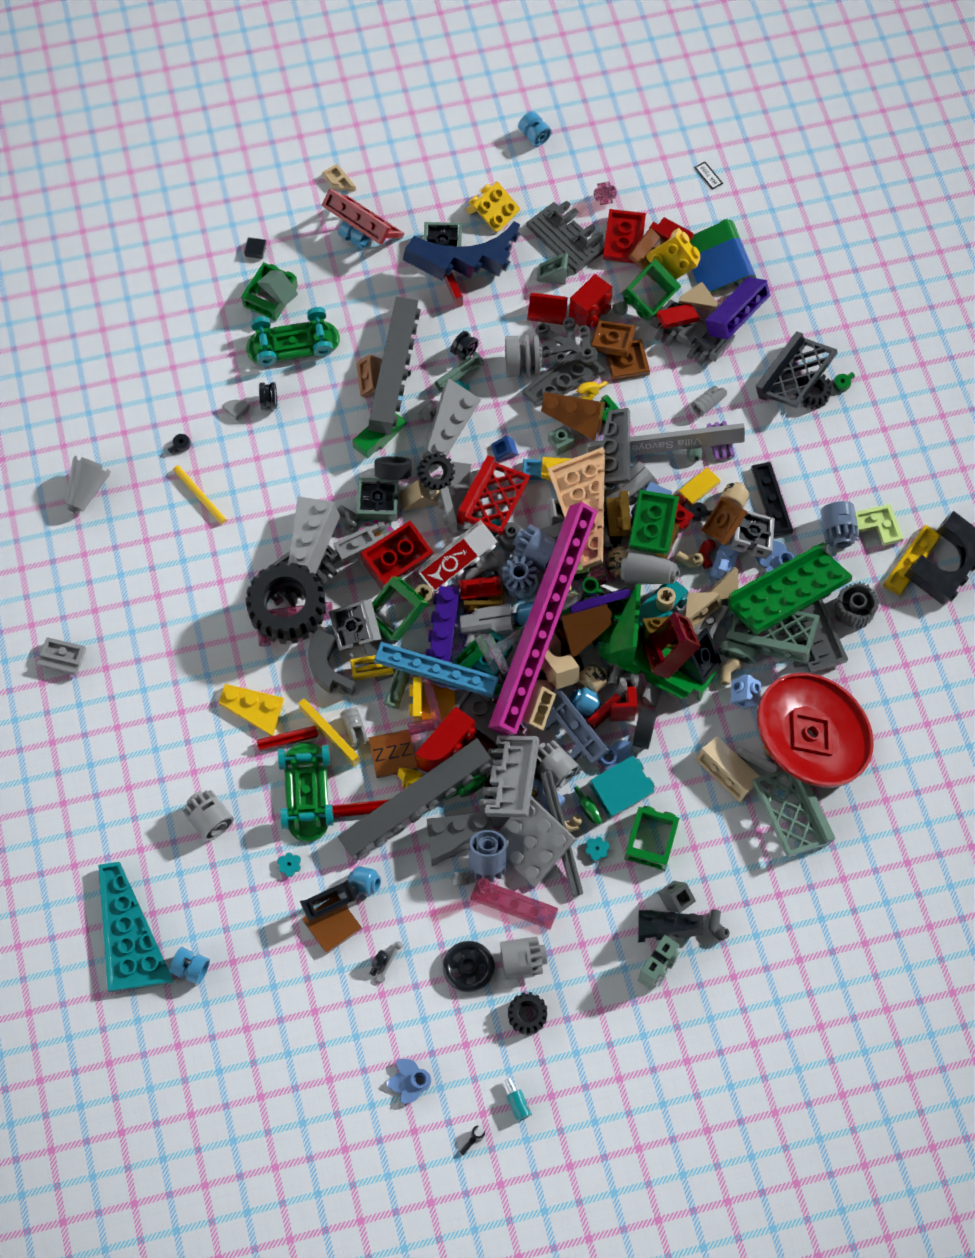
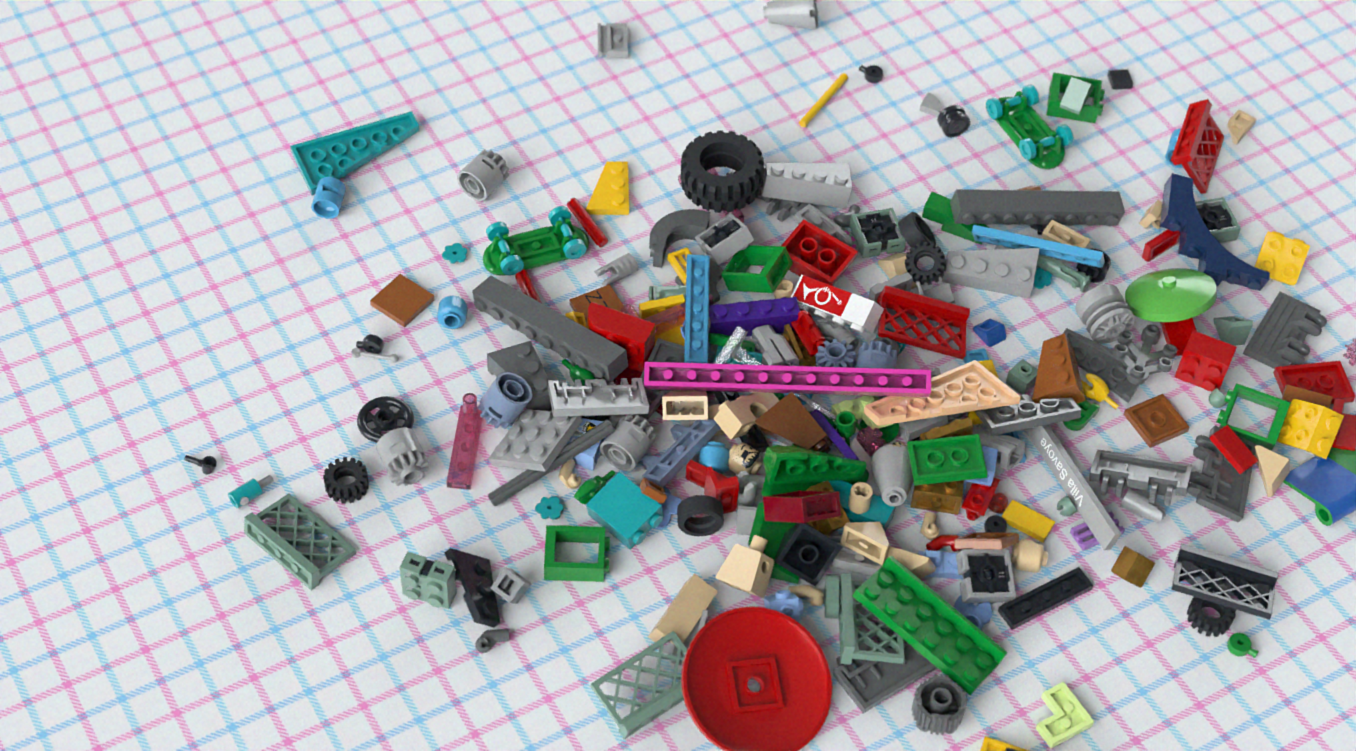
camera: 70 degrees right, 15 degrees down
yellow tile [298,698,359,767] -> none
black window [300,880,359,926] -> none
medium blue plate [387,1059,431,1104] -> none
light grey plate [449,872,470,886] -> none
dark orange tile [591,320,636,357] -> none
dark purple brick [705,277,770,340] -> none
sand blue gear [820,501,859,549] -> none
none -> sand green fence [244,494,356,590]
none -> dark orange tile [639,478,667,505]
none -> tan torso [715,535,774,599]
none -> dark azure tile [972,225,1105,268]
none -> tan slope [1041,220,1091,260]
none -> dark grey hinge [1089,449,1193,506]
none -> pearl gold panel [1111,546,1155,588]
none -> bright green dish [1125,268,1217,322]
none -> tan tile [1139,200,1162,229]

